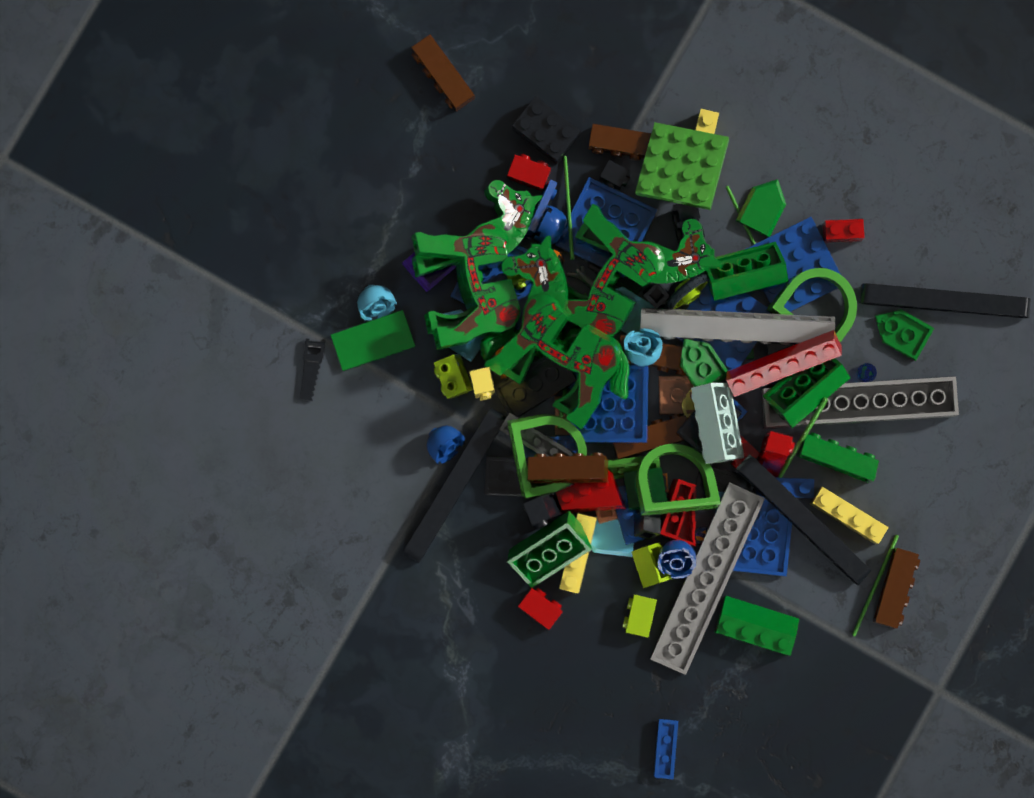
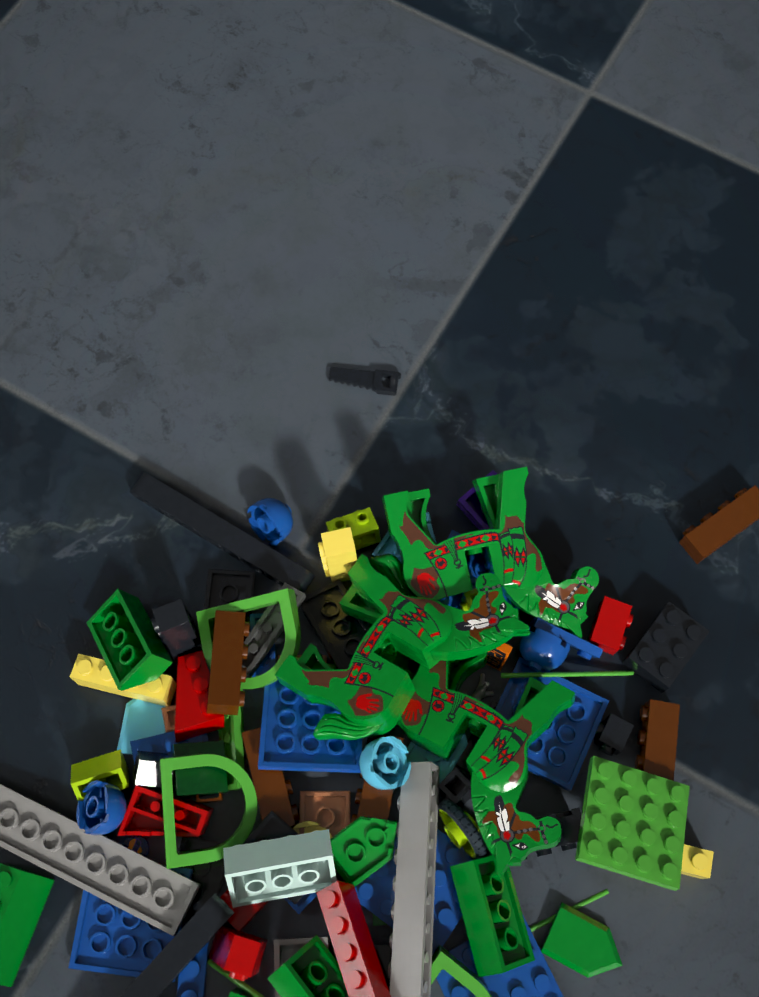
camera: 90 degrees right, 15 degrees down
green tile [331,310,415,371] -> none
medium azure cylinder [357,285,397,321] -> none
red brick [518,587,563,630] -> none
lime brick [622,595,657,638] -> none

